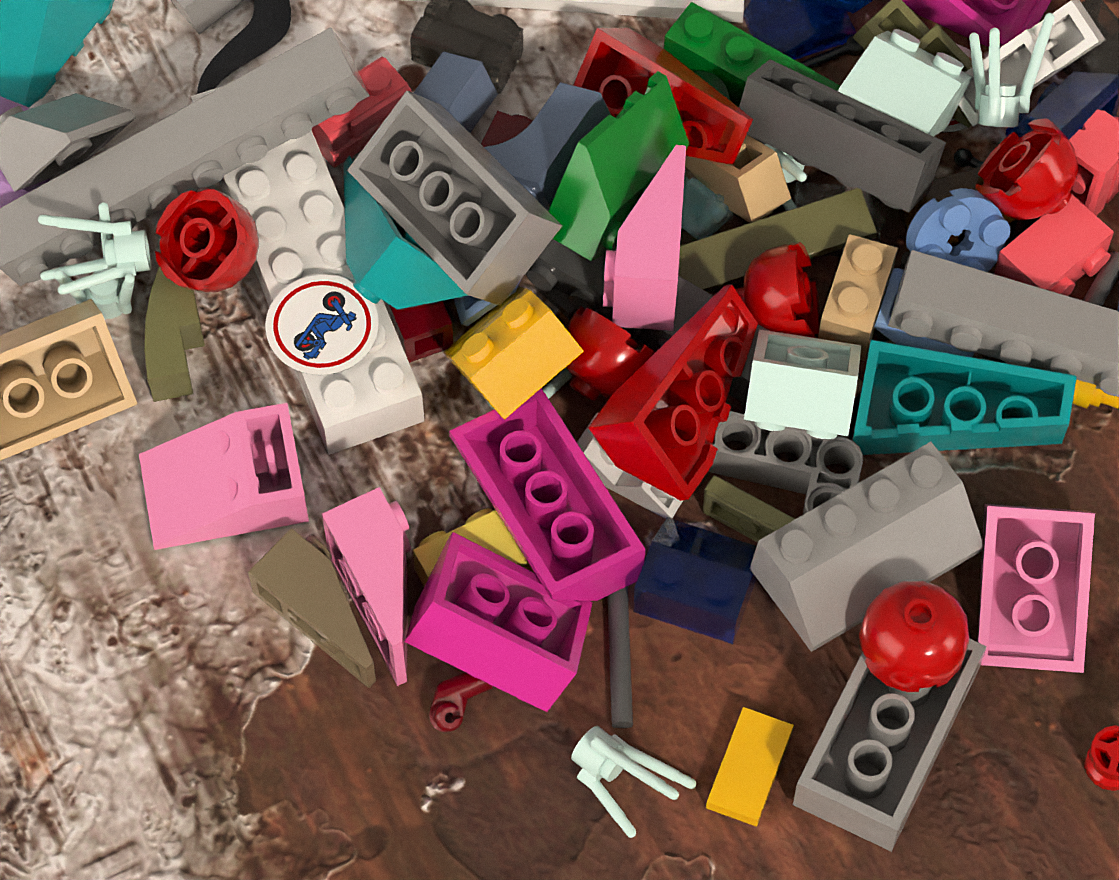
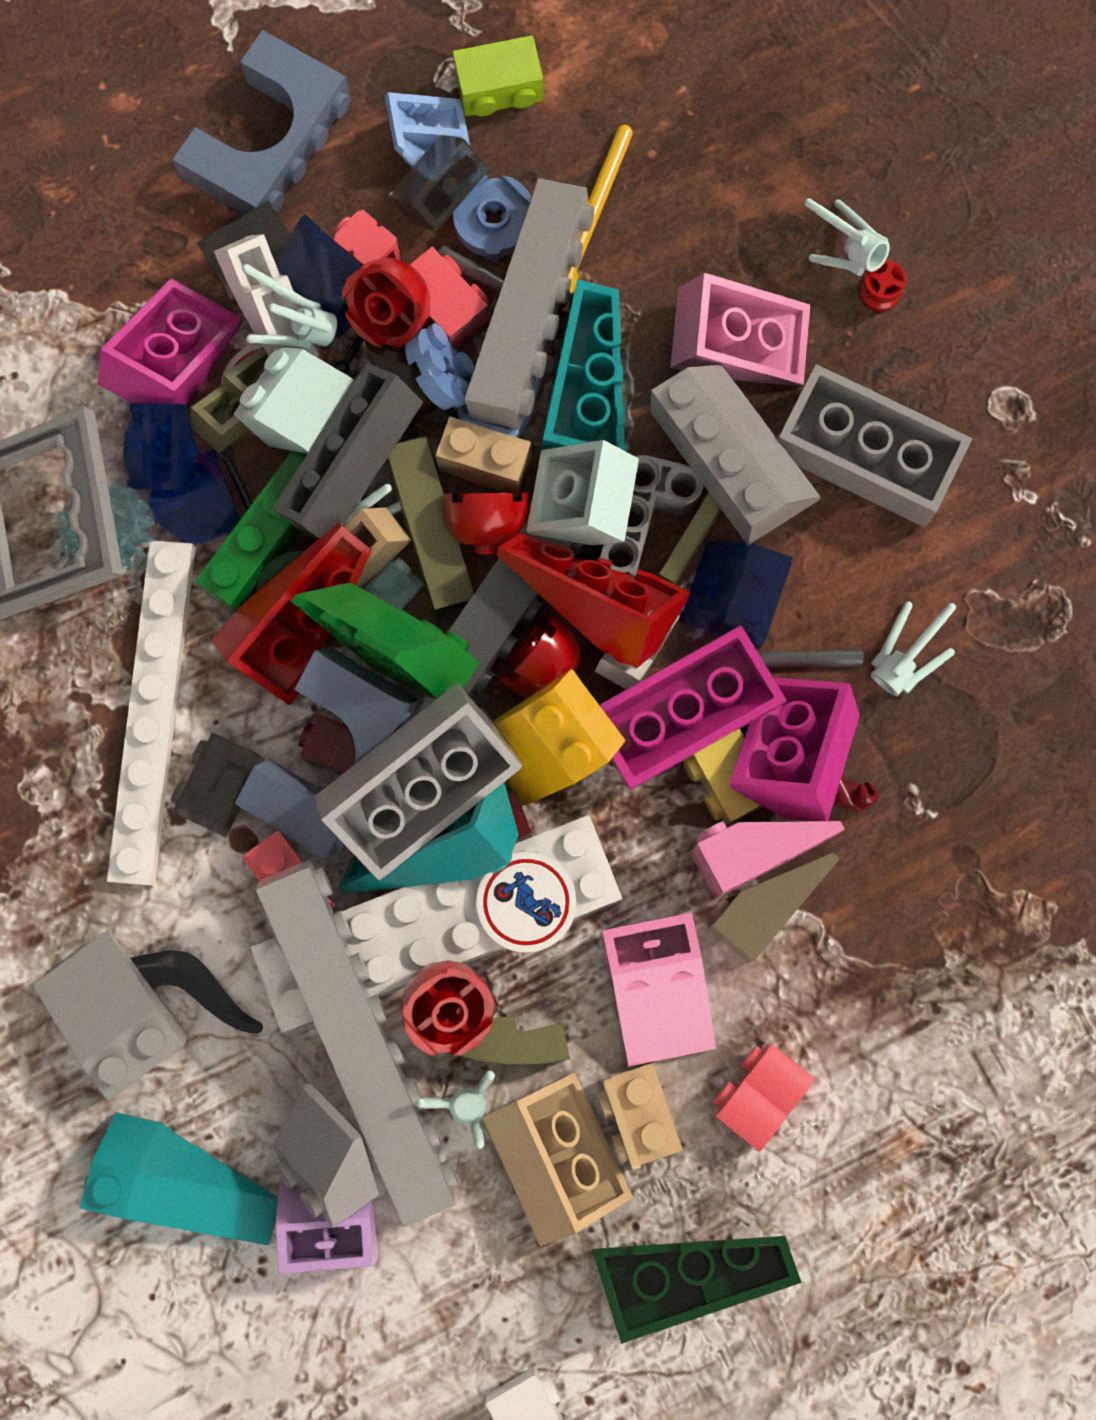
camera: 90 degrees left, 15 degrees up
light aqua plant [38,215,151,295] -> none
bright pink slope [603,145,686,331] -> none
yellow tile [706,707,794,827] -> none
red cylinder [859,580,969,692] -> none
none -> tan bracket [596,1062,683,1170]
none -> coral brick [712,1044,815,1152]

